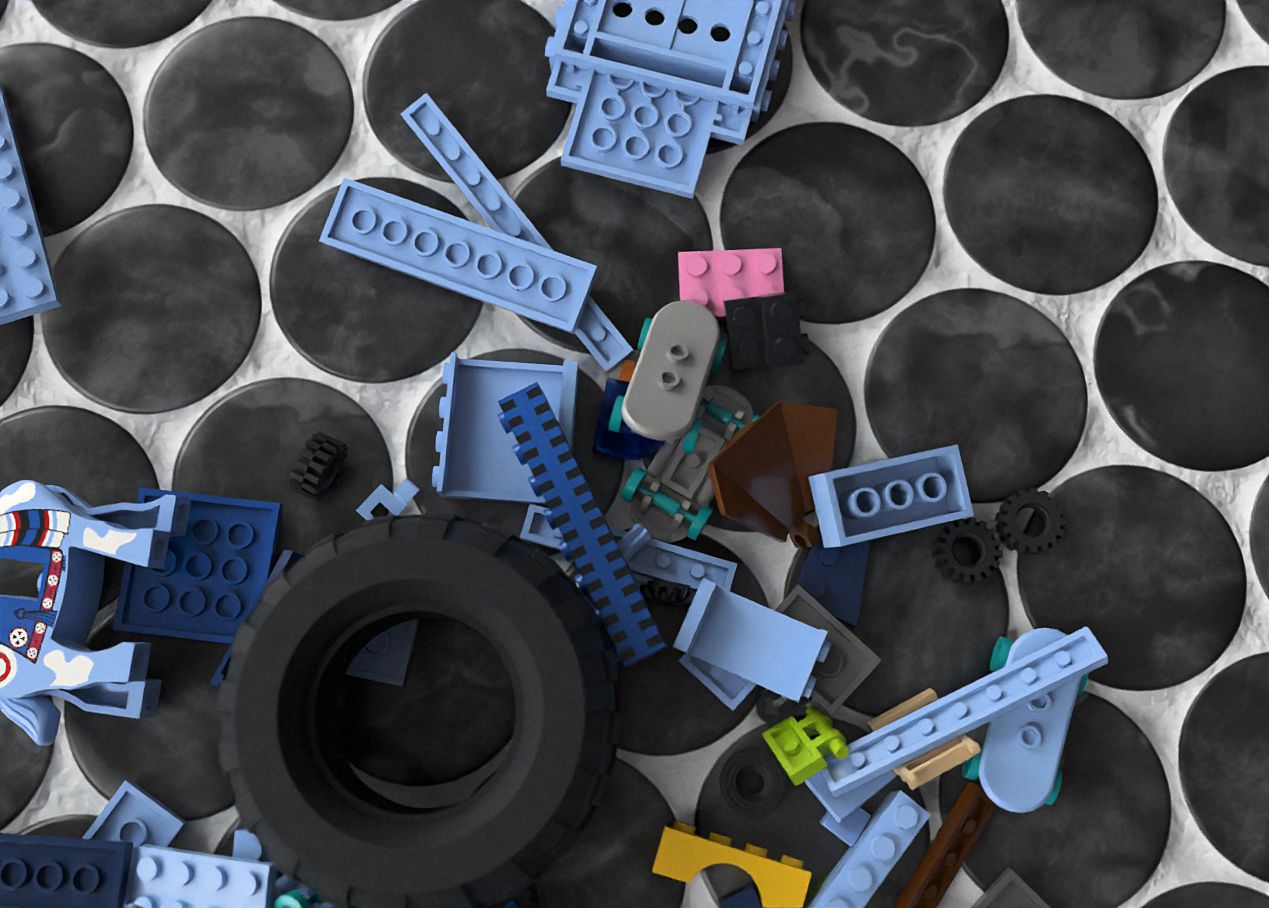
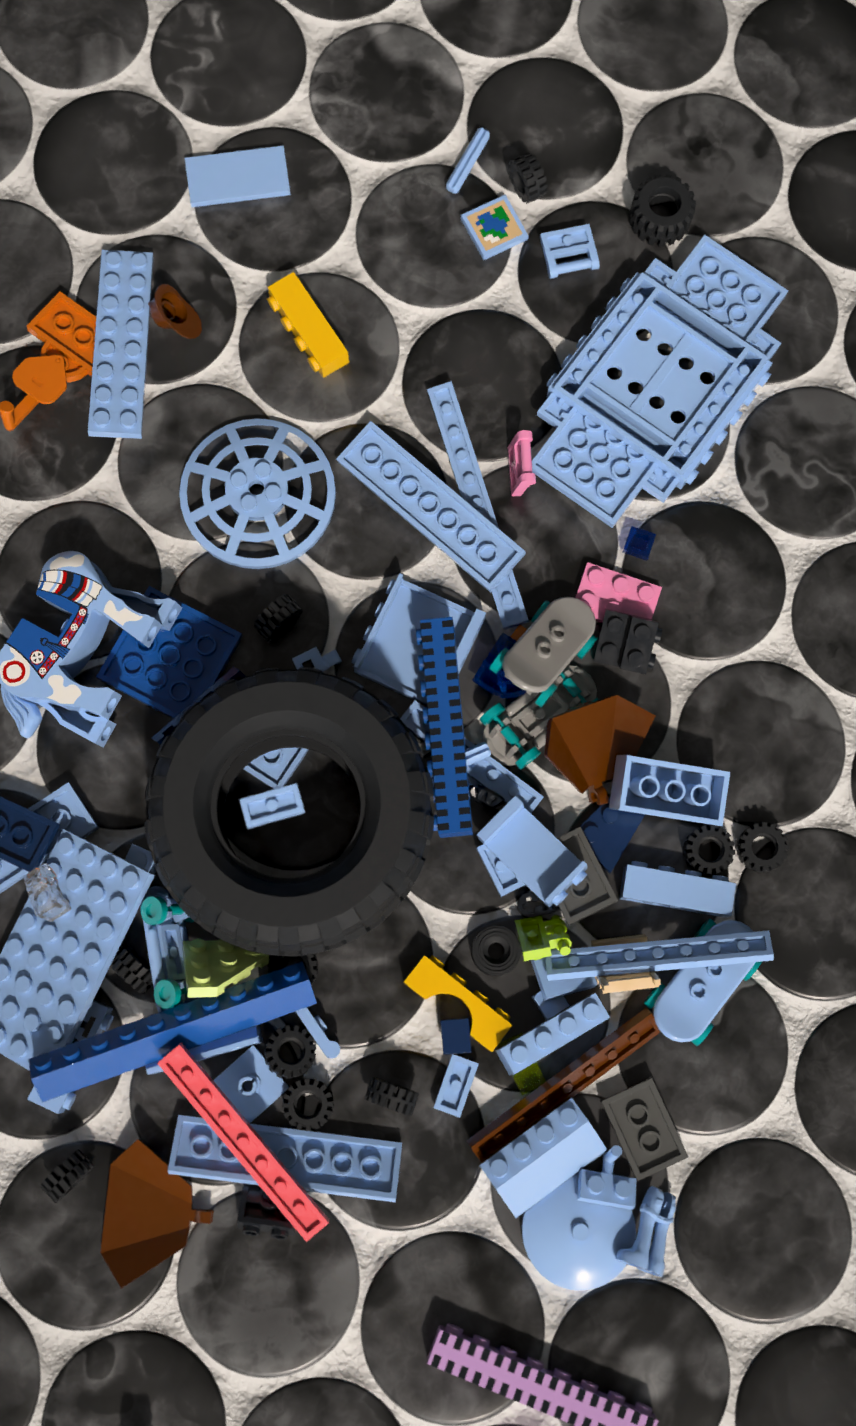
camera: 15 degrees right, 0 degrees up
none -> reddish brown piece [148,284,202,339]
none -> light blue dish [179,419,336,569]
none -> light blue plate [239,783,305,829]
none -> yellow brick [267,272,349,378]
none -> bright pink plate [507,430,536,496]
none -> light blue brick [619,861,736,918]
none -> clear blue plate [622,526,656,561]

